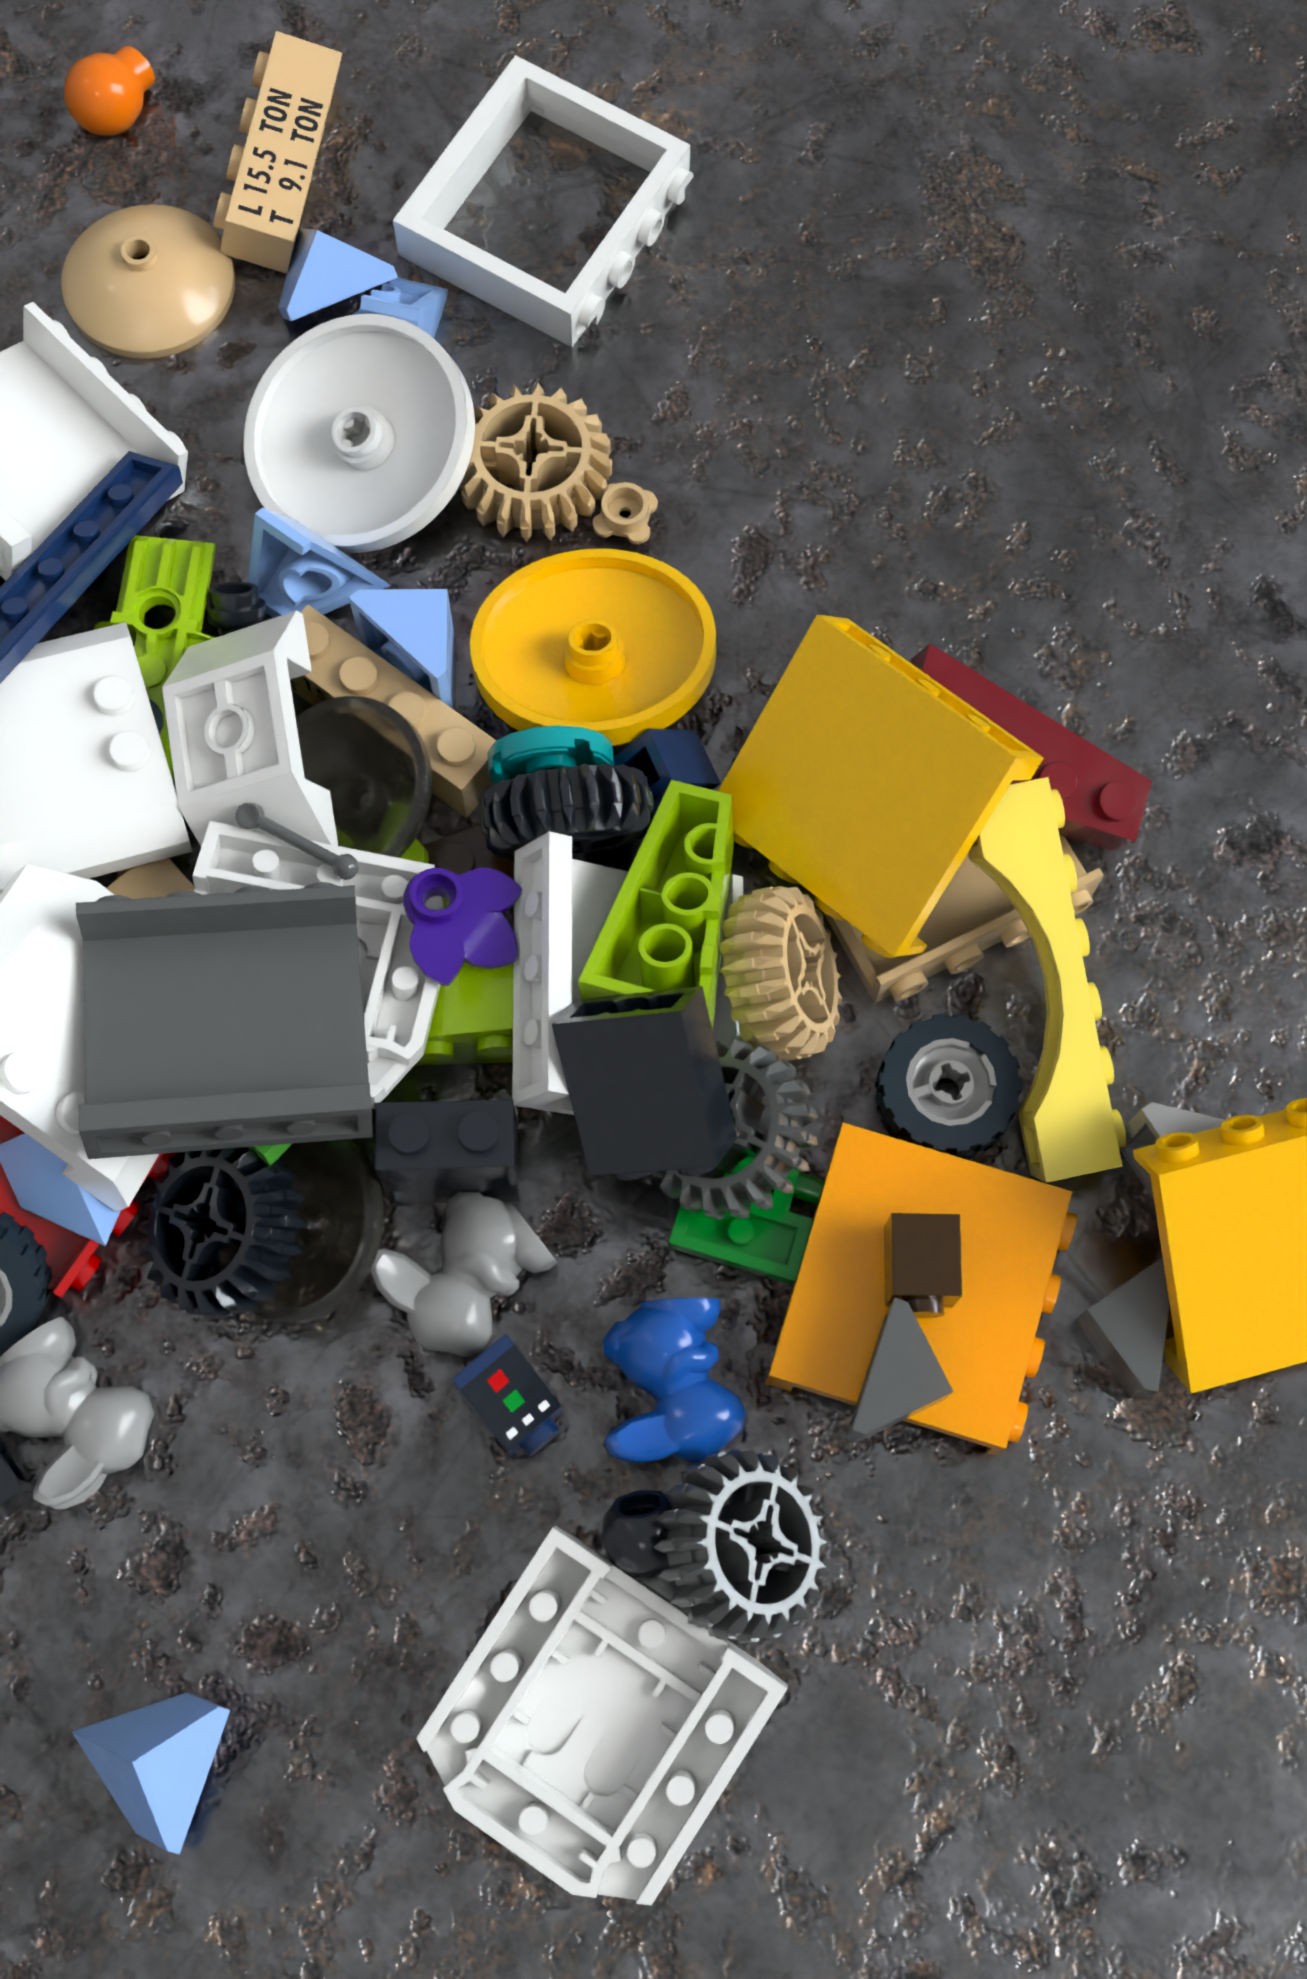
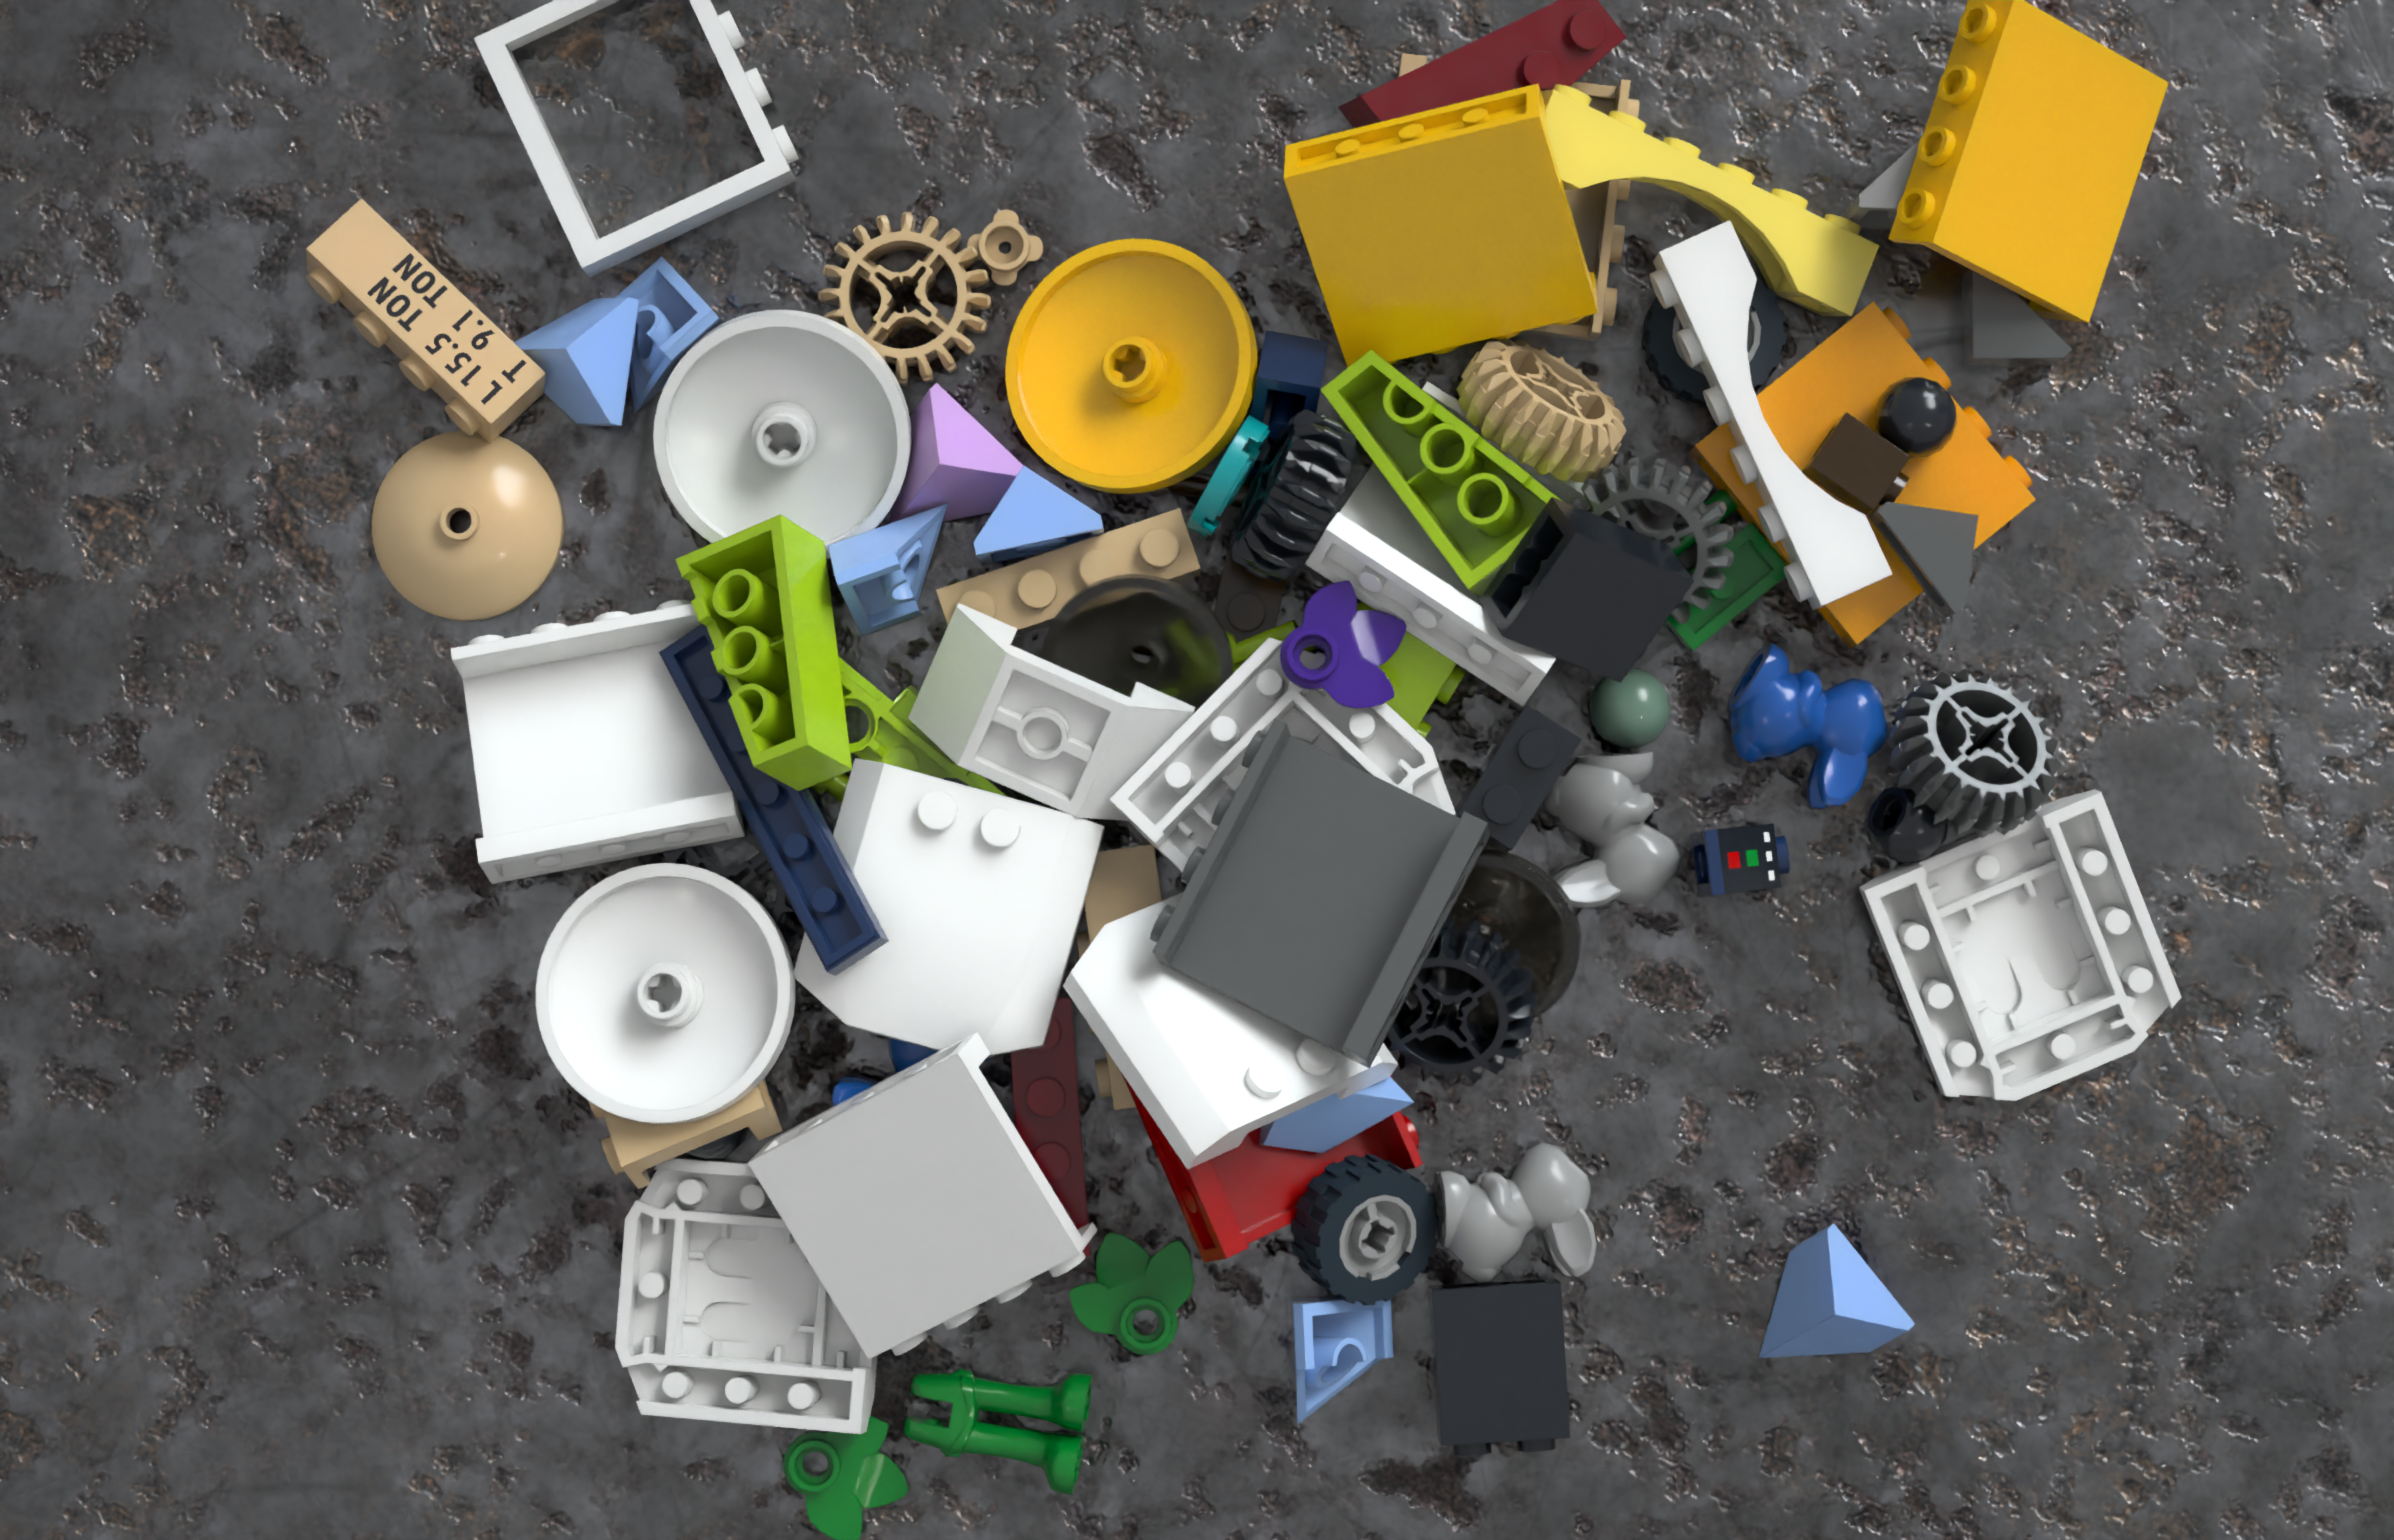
camera: 55 degrees left, 15 degrees up
orange piece [64,45,155,136] -> none
black plate [205,582,266,636] -> none
dark grey hinge [235,803,359,880] -> none
none -> lime wedge [675,514,852,791]
none -> lavender slope [890,383,1023,523]
none -> sand green piece [1589,668,1671,749]
none -> white arch [1649,220,1892,611]
none -> black piece [1875,377,1957,458]

